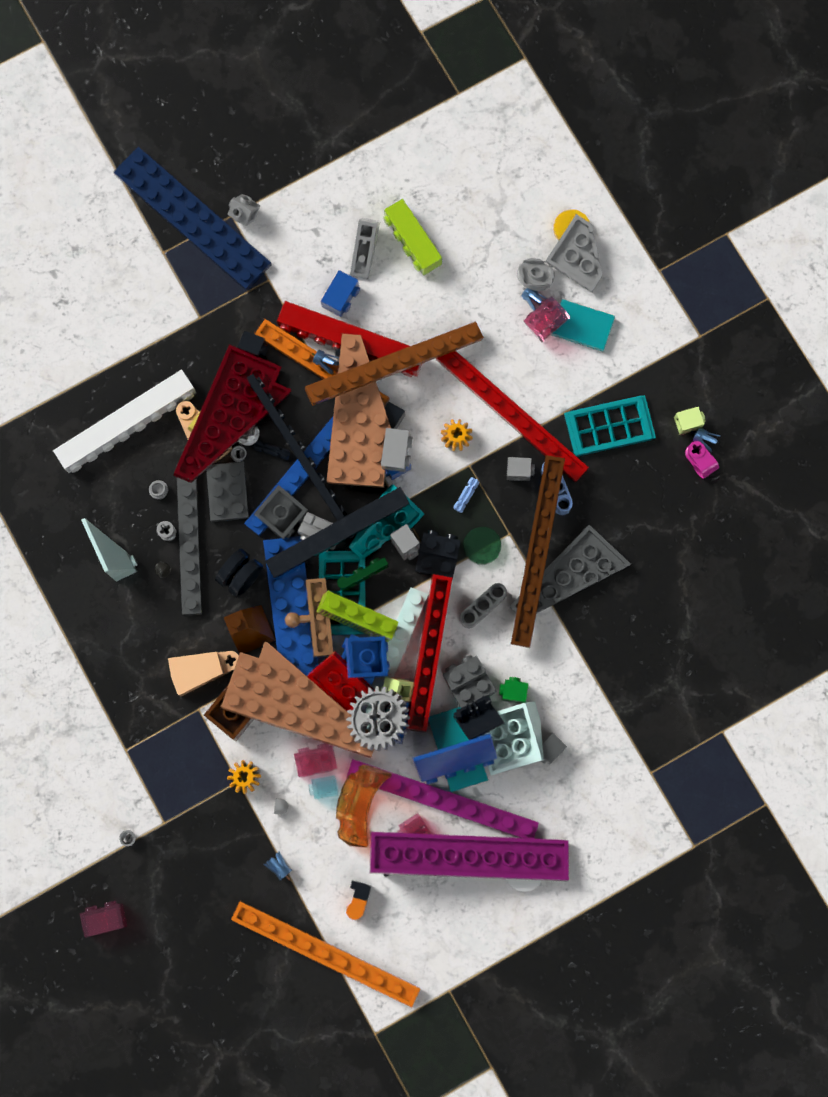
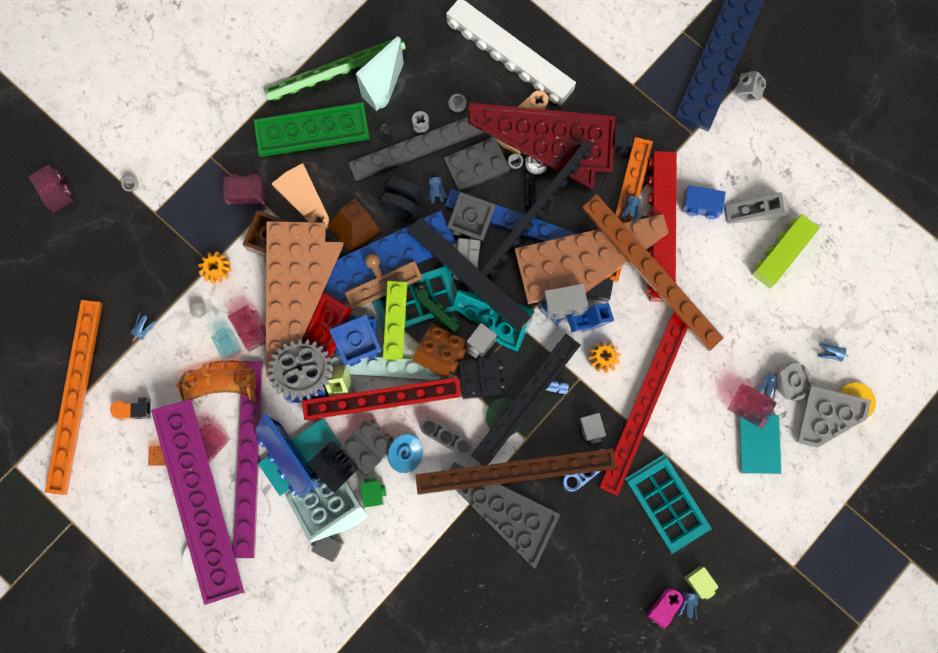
camera: 65 degrees right, 0 degrees up
none -> clear orange tile [148,446,166,466]
none -> clear pink brick [223,174,265,205]
none -> green plate [254,102,370,157]
none -> bright green plate [264,36,406,101]
none -> dark azure dish [387,434,423,473]
none -> dark orange brick [412,324,467,378]
none -> flat silver piece [427,175,447,204]
none -> black tile [470,333,581,465]
none -> blue brick [566,303,614,333]
none -> flat silver piece [817,339,849,362]

